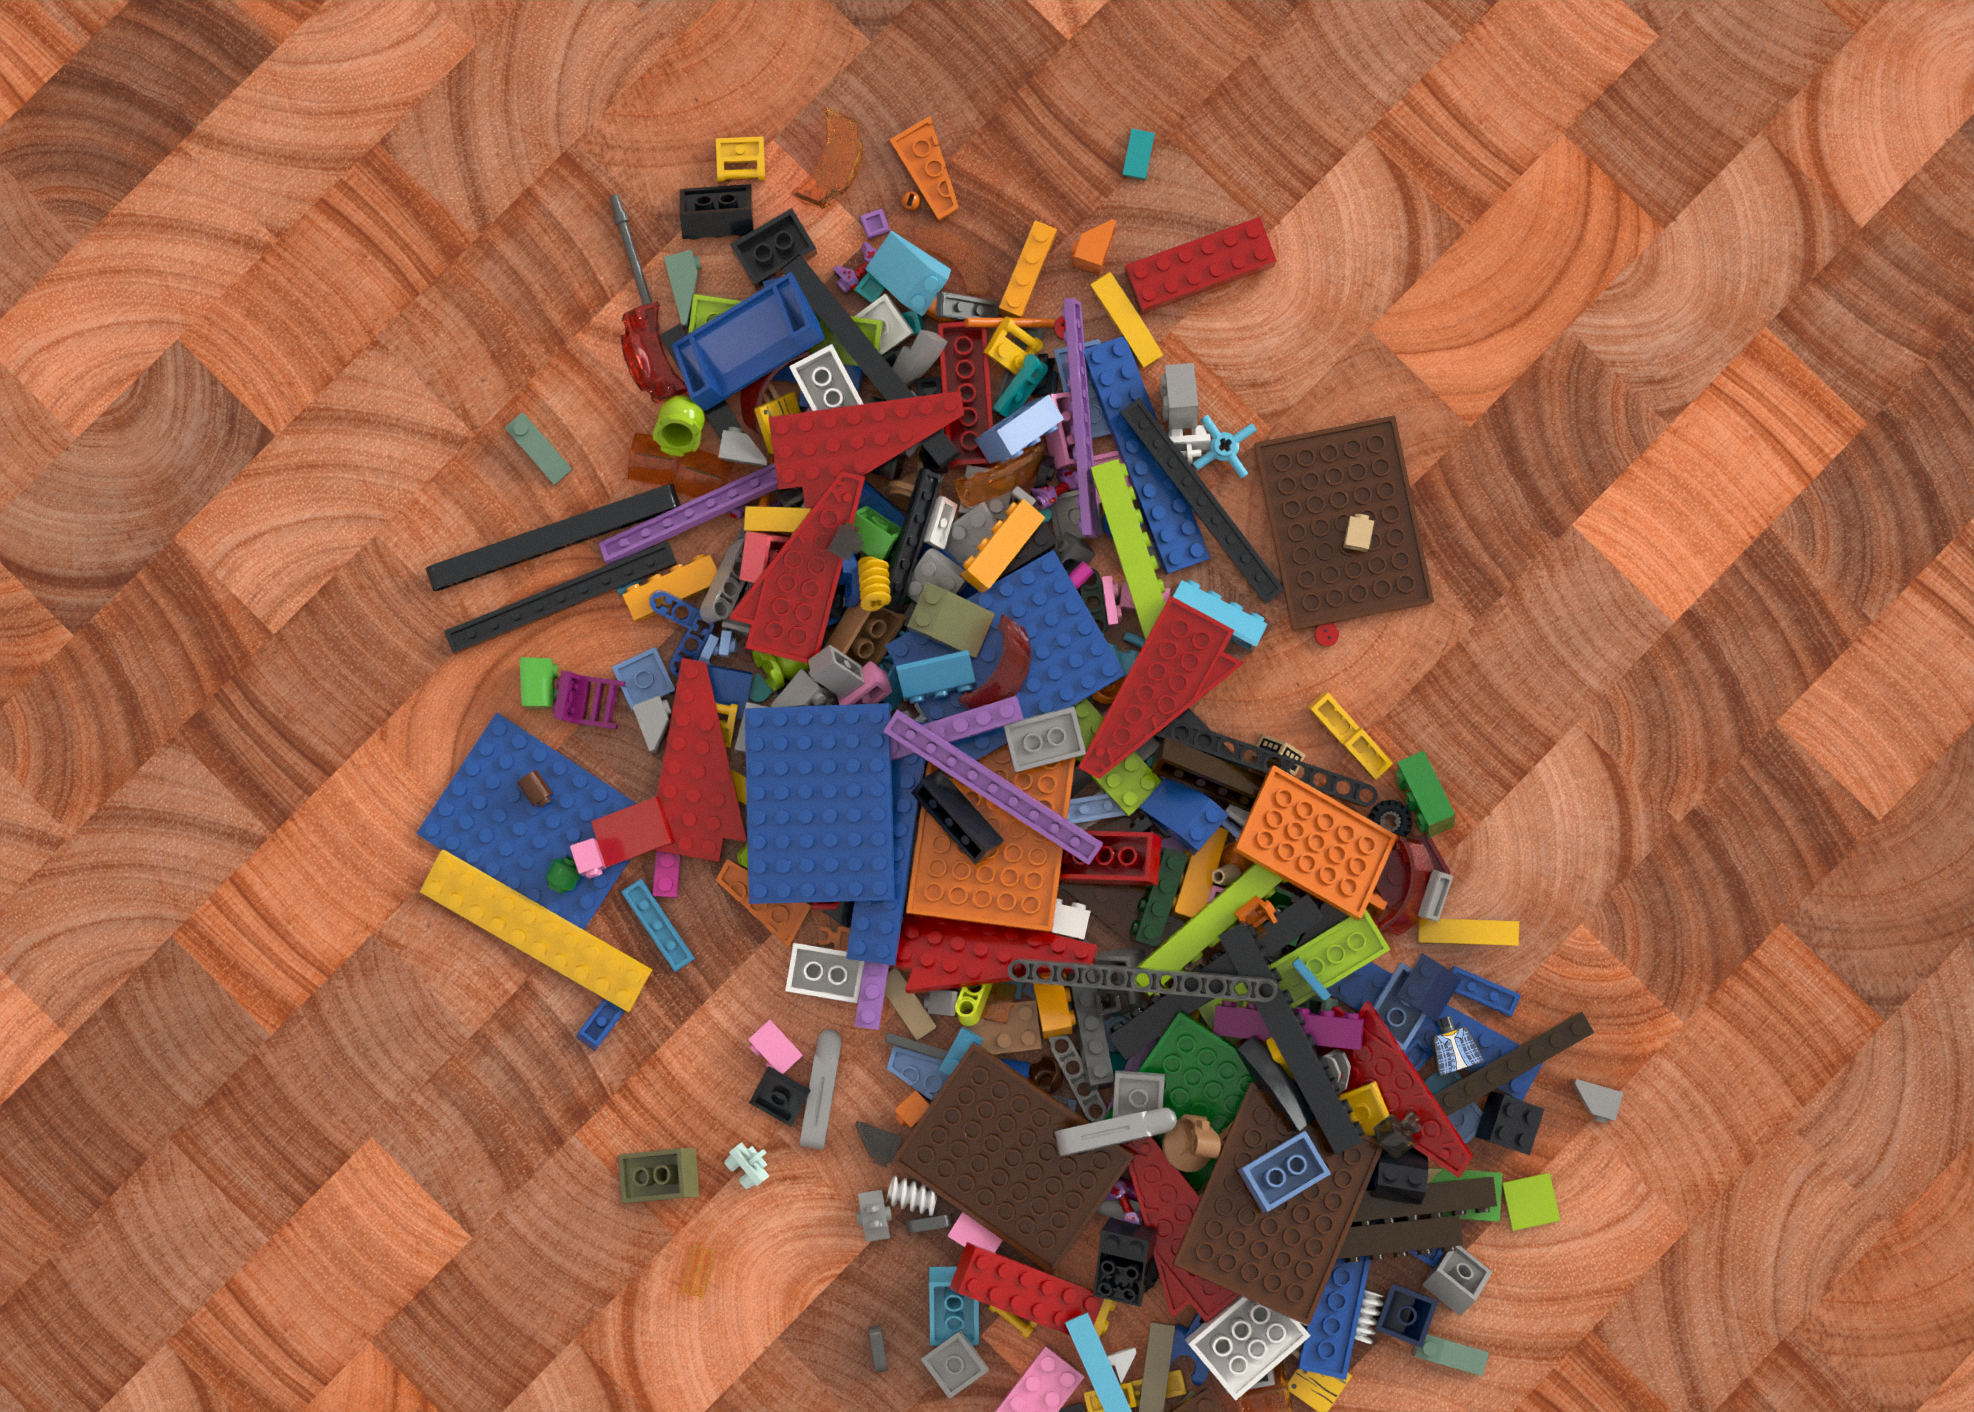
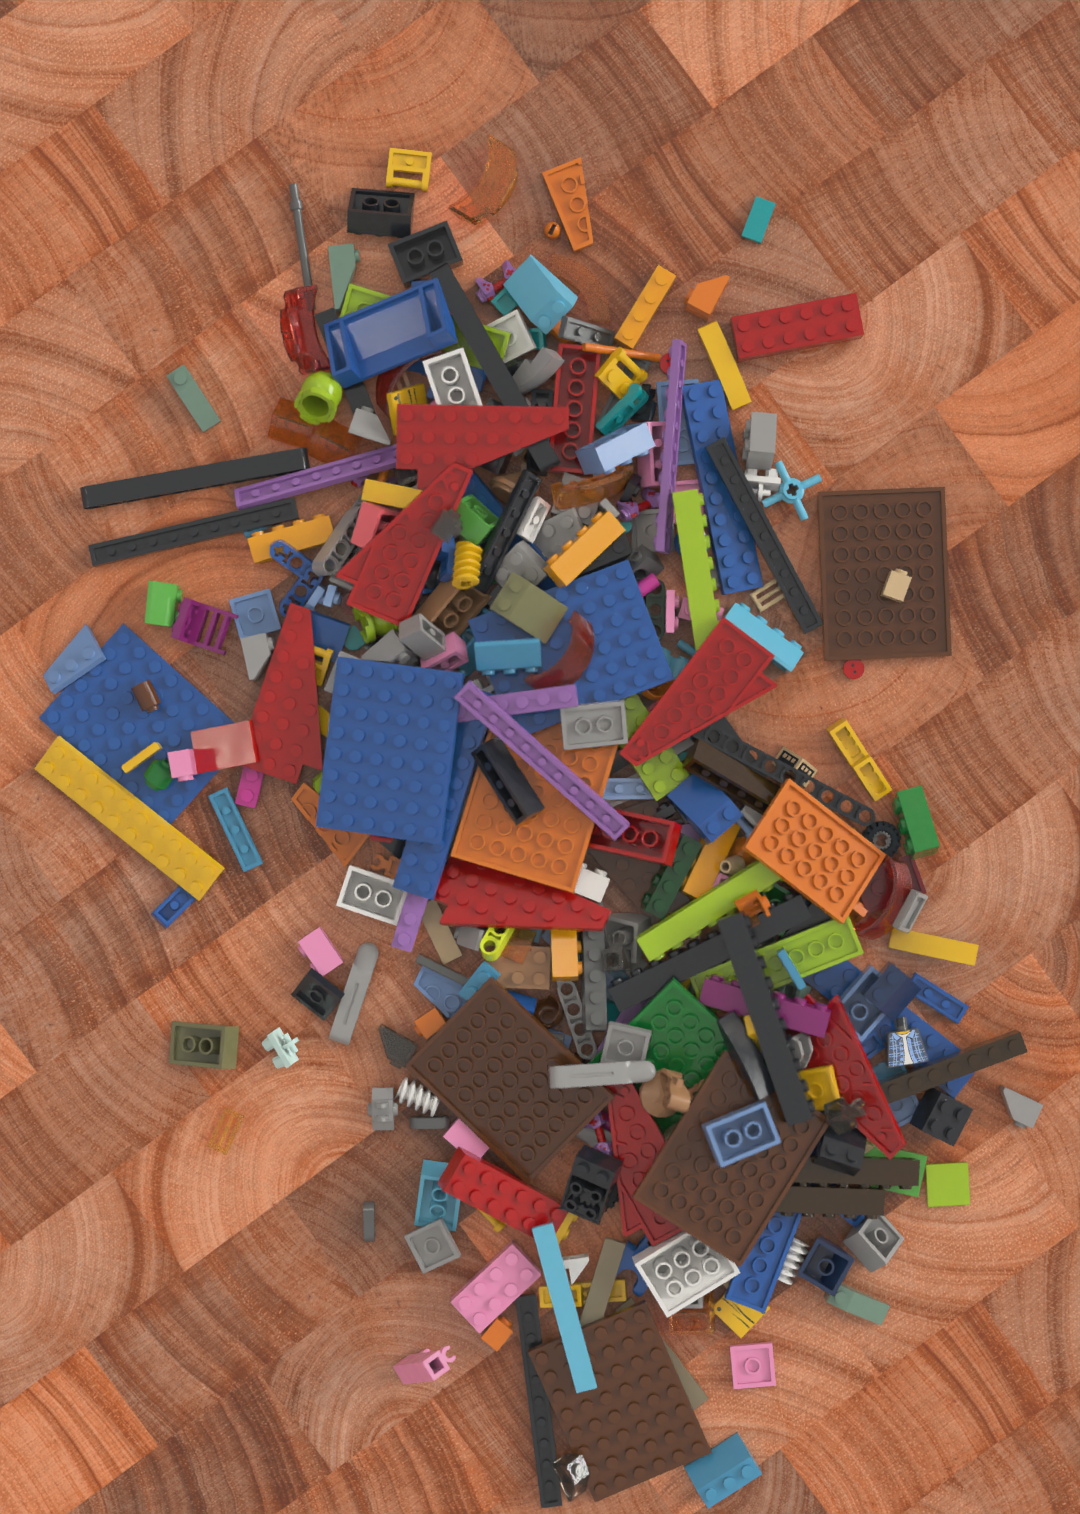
camera: 10 degrees right, 5 degrees up
medium lavender tile [860,208,890,240] -> none
dark grey beam [1008,958,1278,1002] -> none
none -> medium blue wing [43,624,106,694]
none -> yellow tile [121,742,163,773]
none -> tan tile [749,579,784,613]

